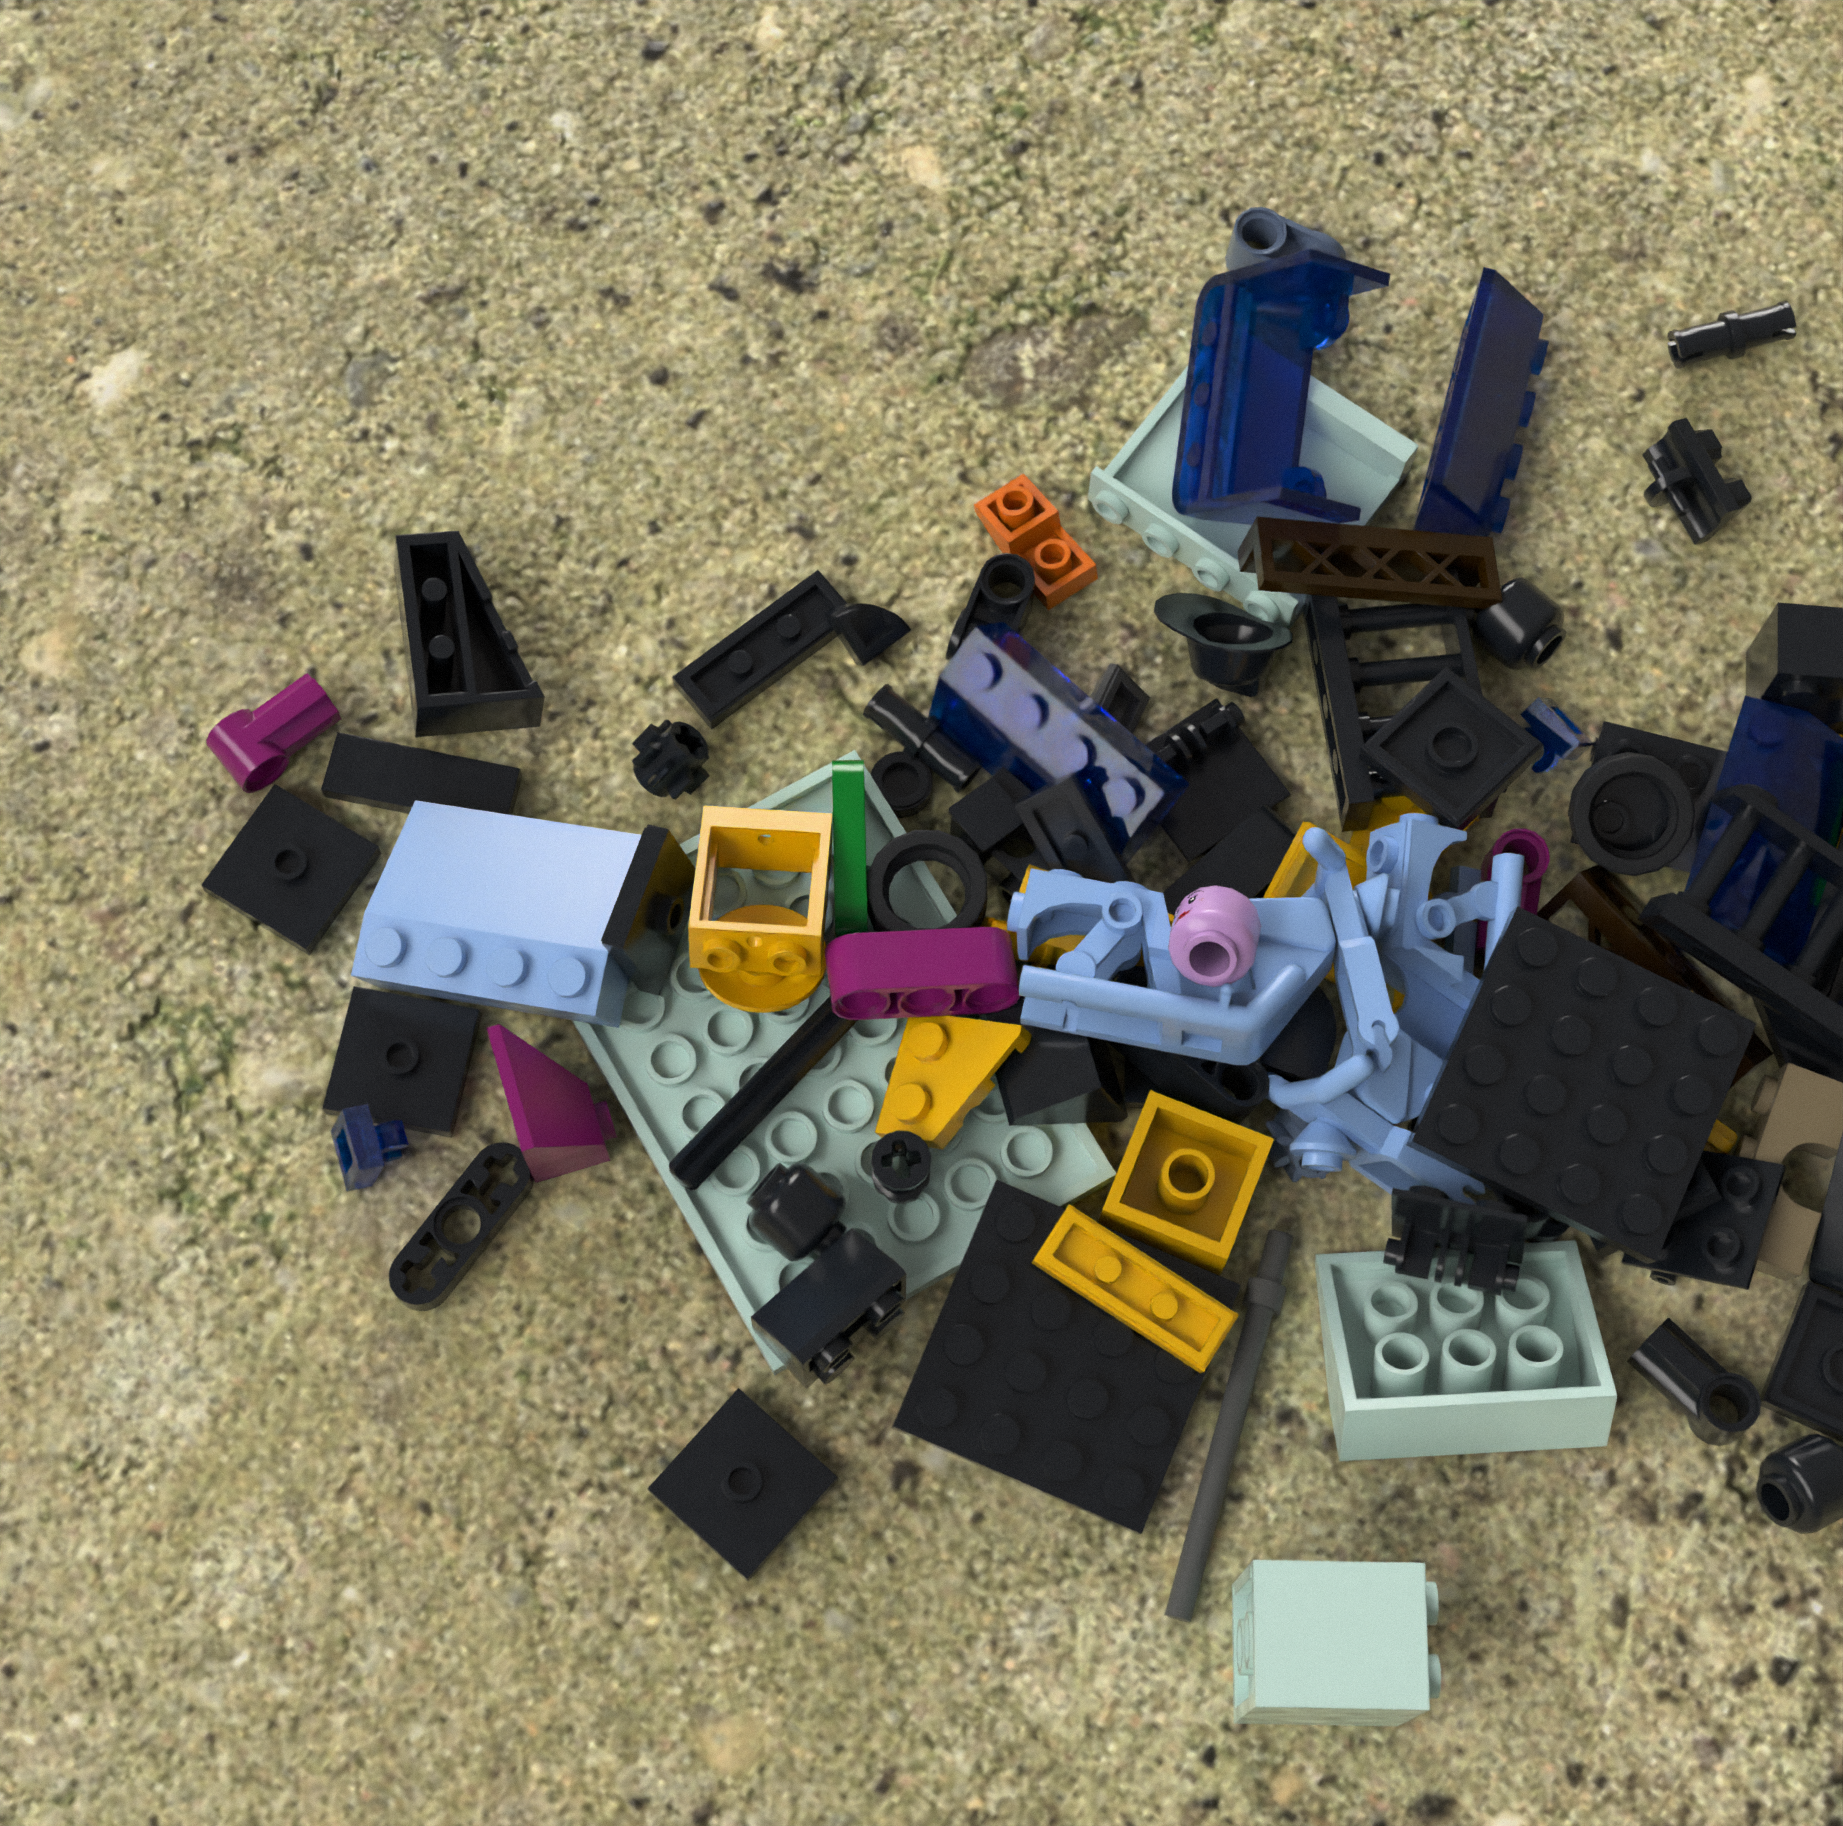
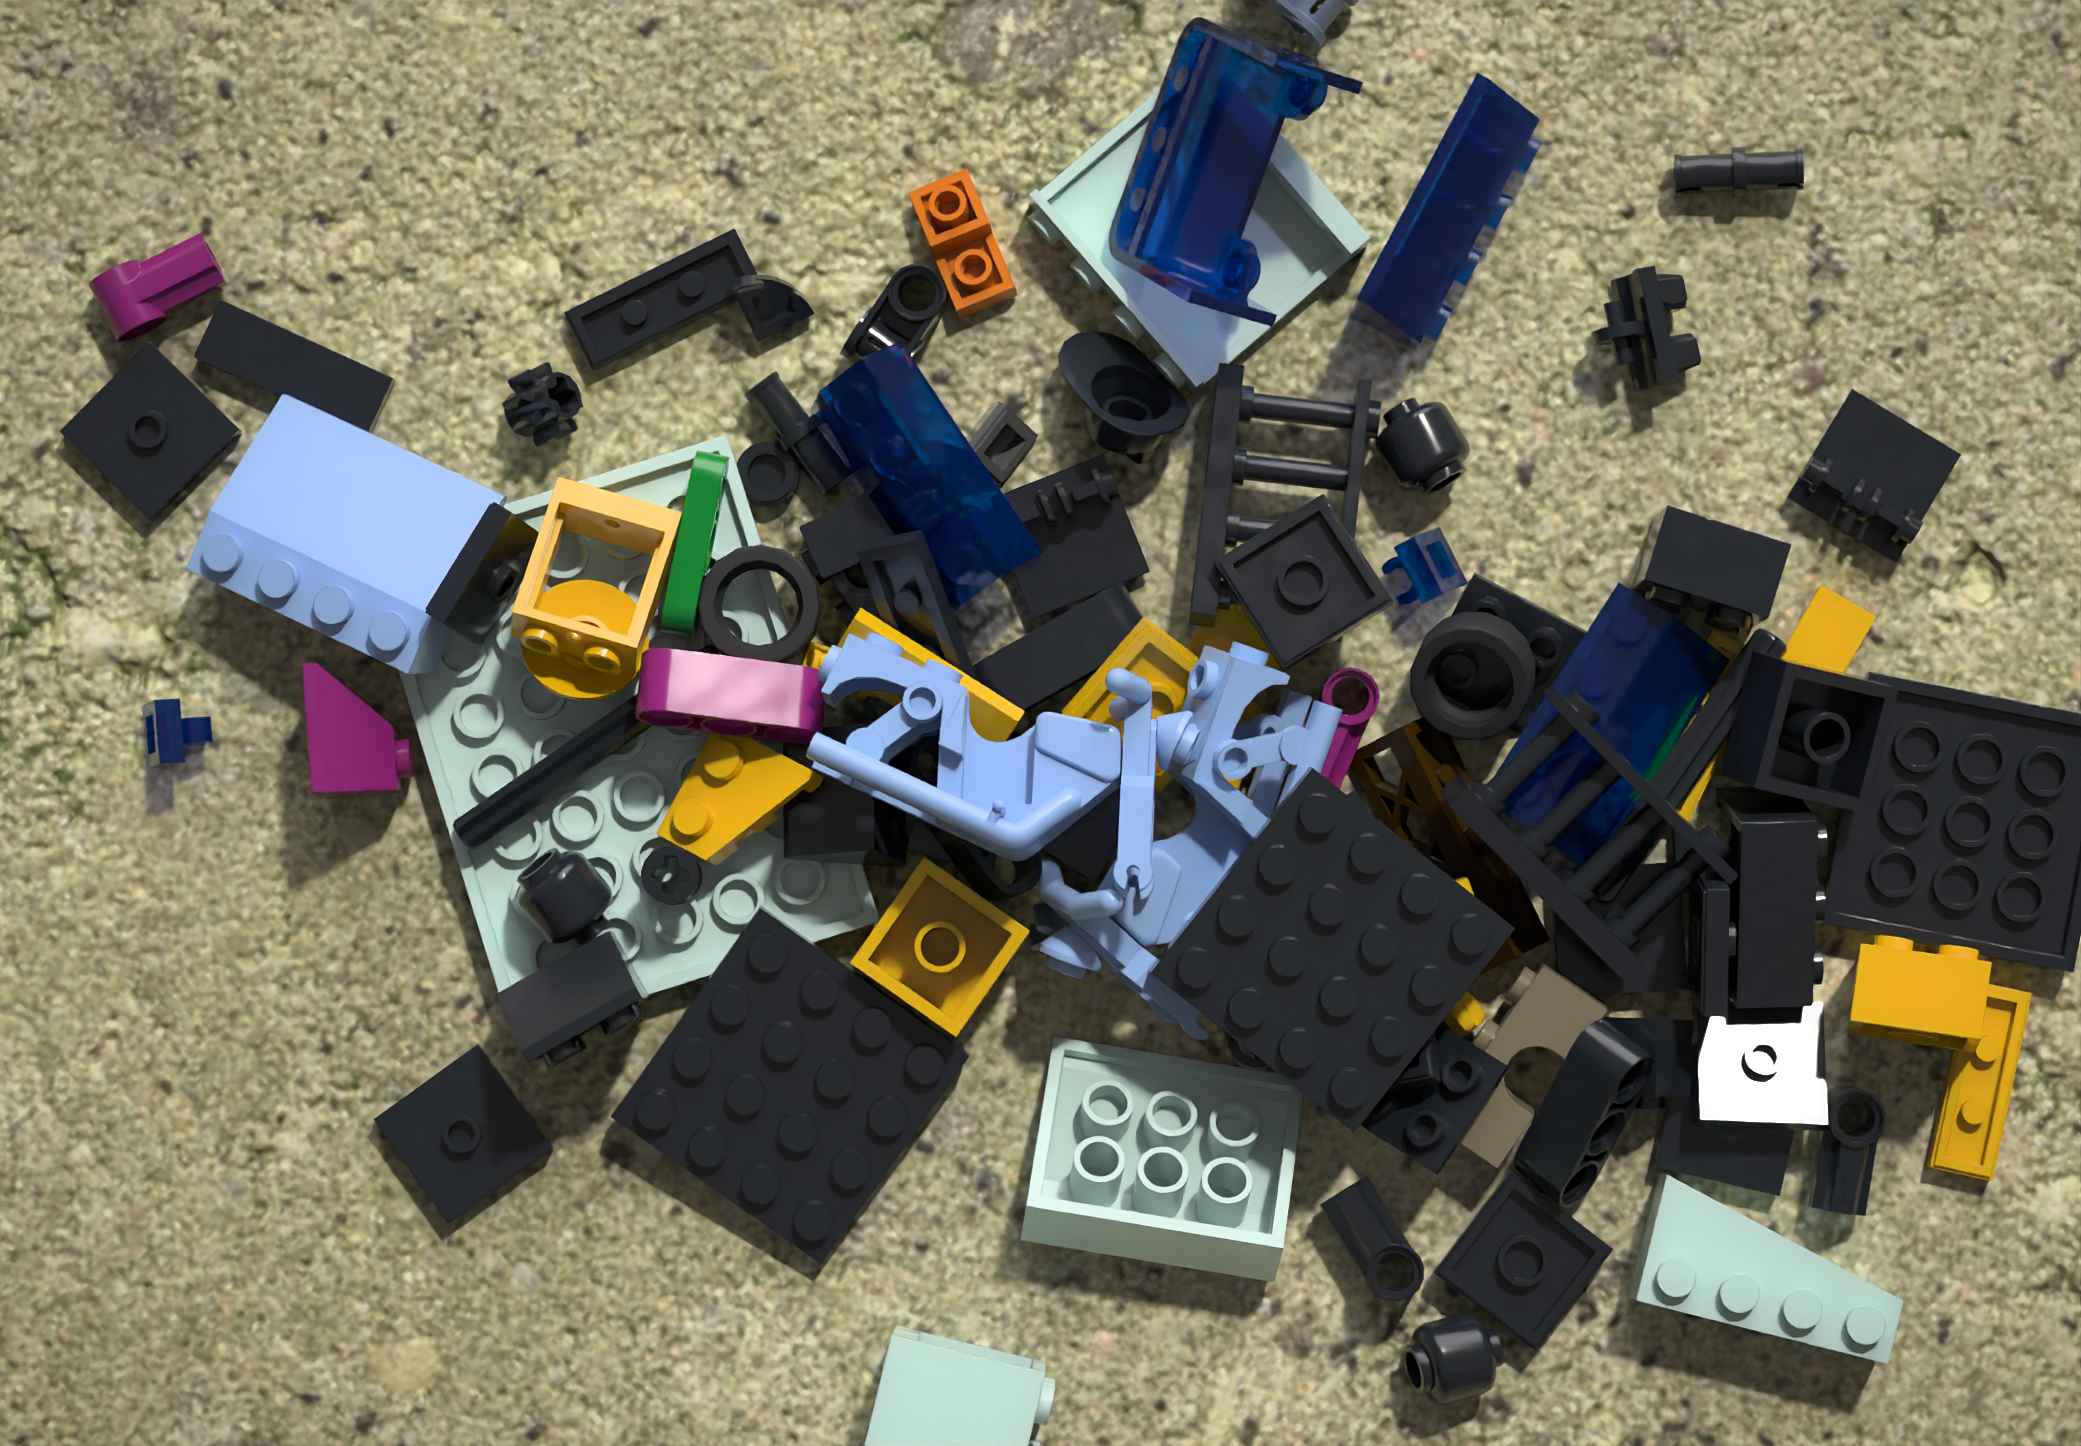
camera: 15 degrees right, 15 degrees up
black plate [322,986,482,1138] -> none
black beam [389,1142,534,1311] -> none
black wedge [394,531,545,737] -> none
yellow tile [1031,1204,1239,1373] -> none
dark grey bar [1164,1230,1294,1623] -> none
lavender head [1168,885,1261,987] -> none
dark brown fence [1237,516,1502,609] -> none
black hinge [1383,1186,1528,1296] -> none

